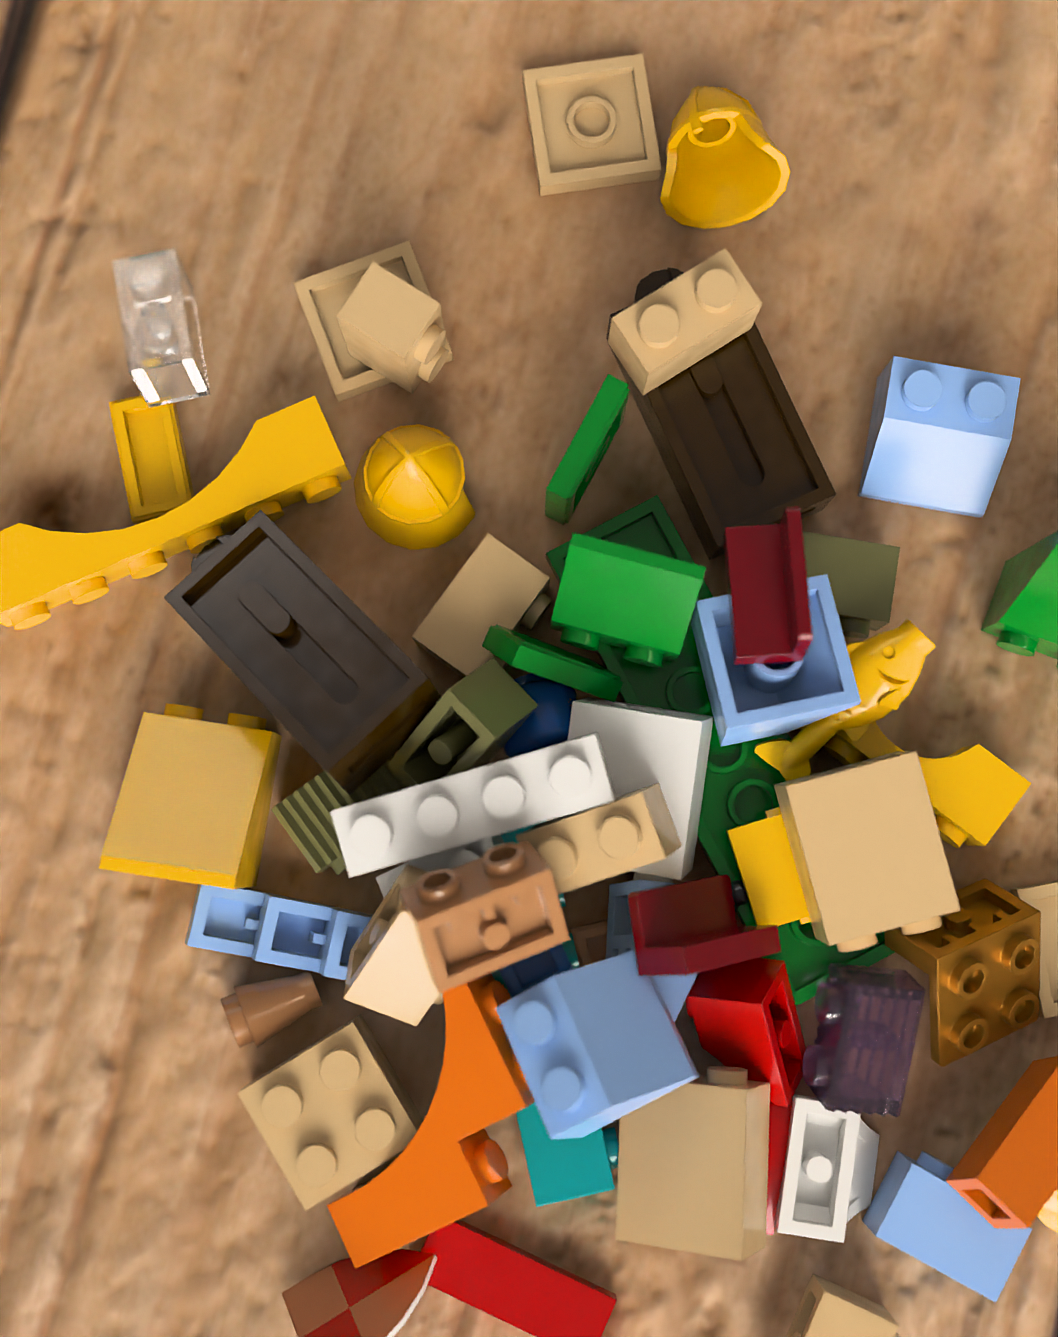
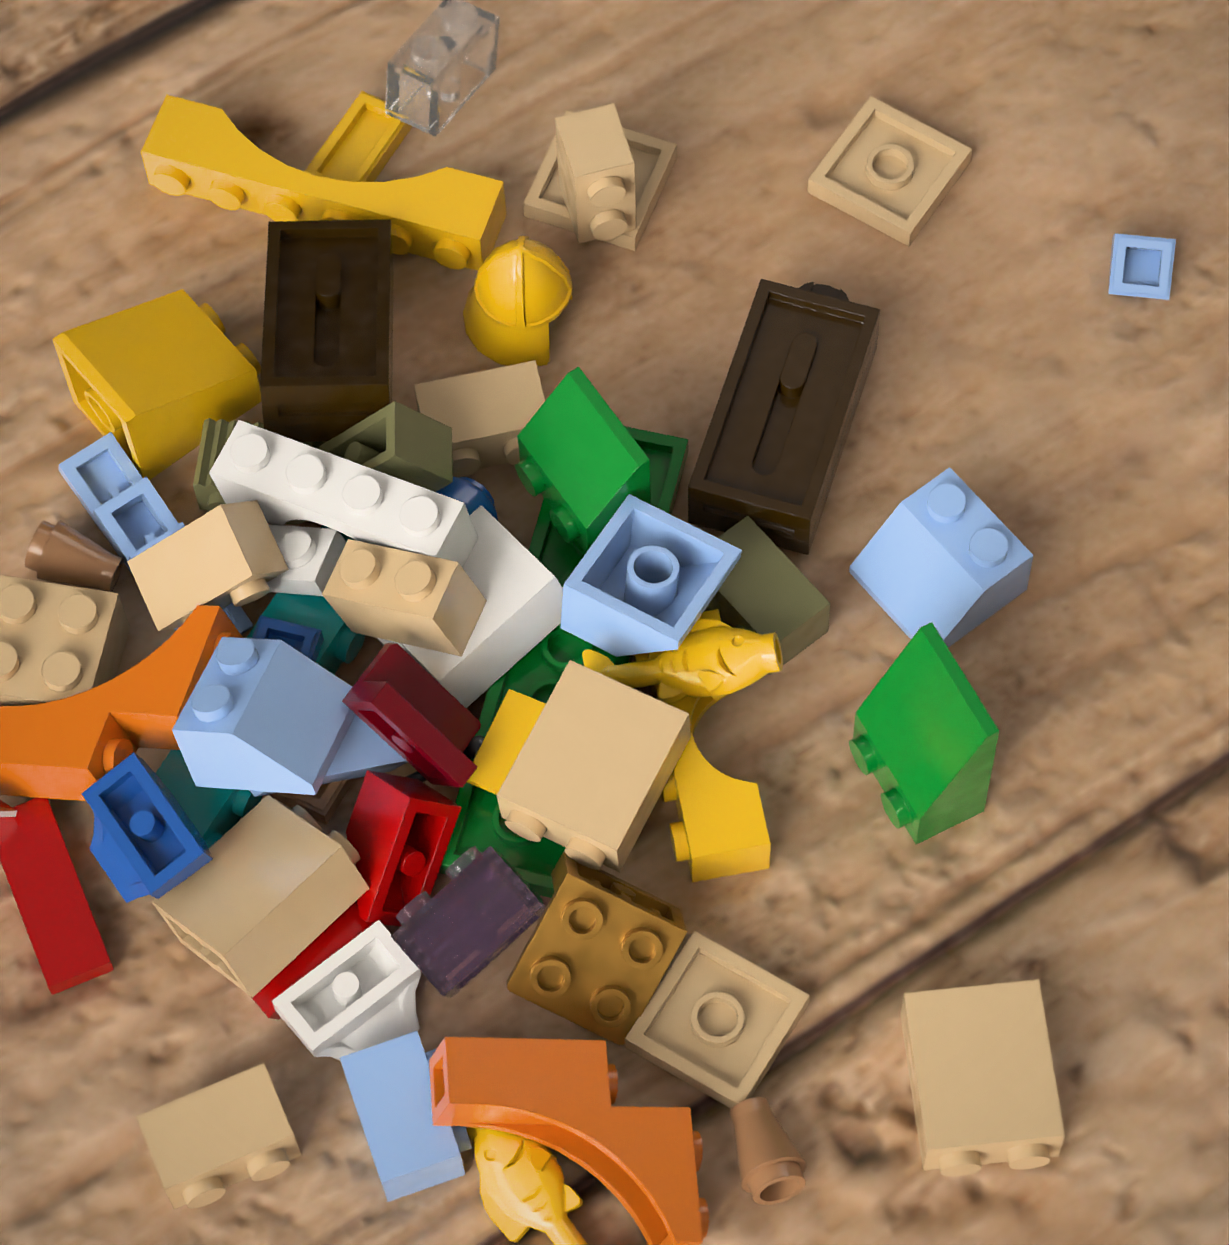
camera: 45 degrees right, 20 degrees down
medium nougat bracket [399,841,570,993] -> none
green tile [482,624,623,702] -> none
green tile [545,374,630,525] -> none
tan brick [608,248,762,396] -> none
yellow helmet [660,86,790,229] -> none
dark red panel [723,506,813,665] -> none
none -> blue slope [81,752,213,903]
none -> light blue slope [1108,233,1176,300]

